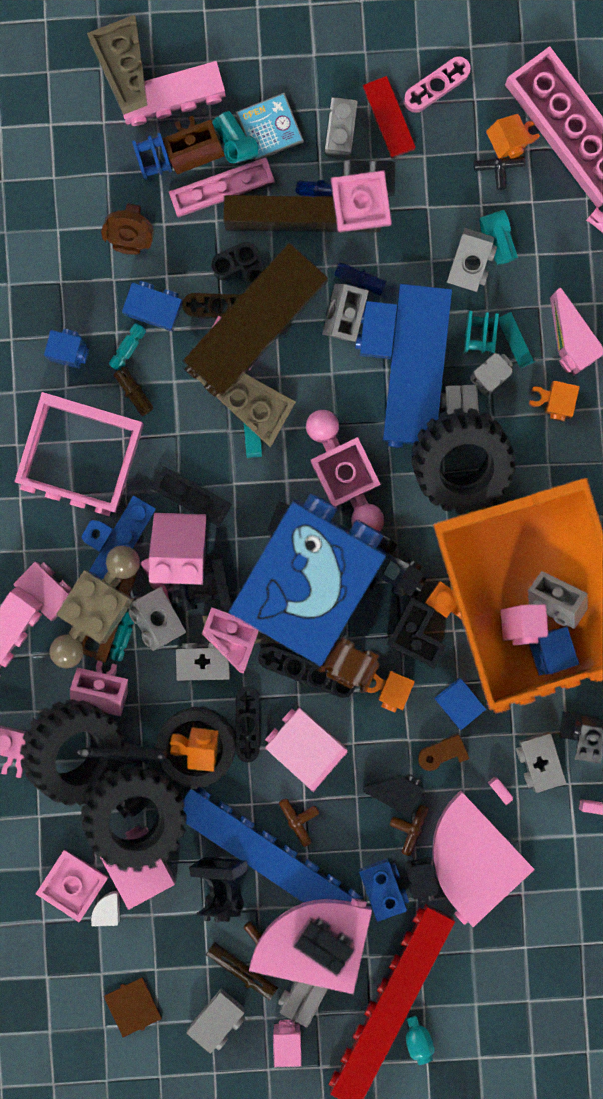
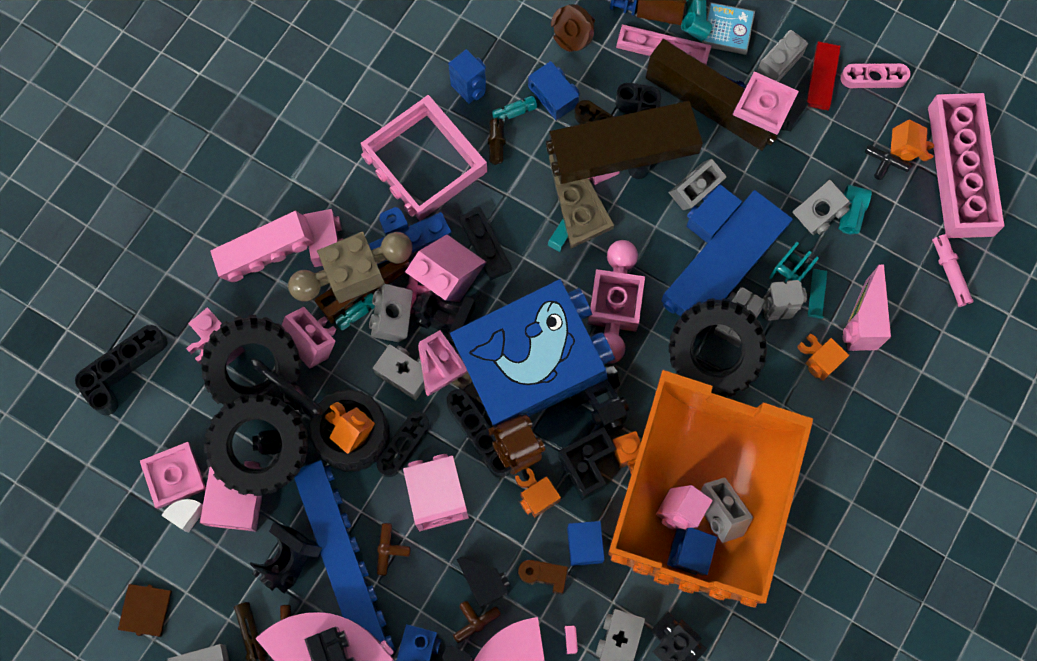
camera: 35 degrees right, 15 degrees down
clear blue axle [335,263,387,296] -> none

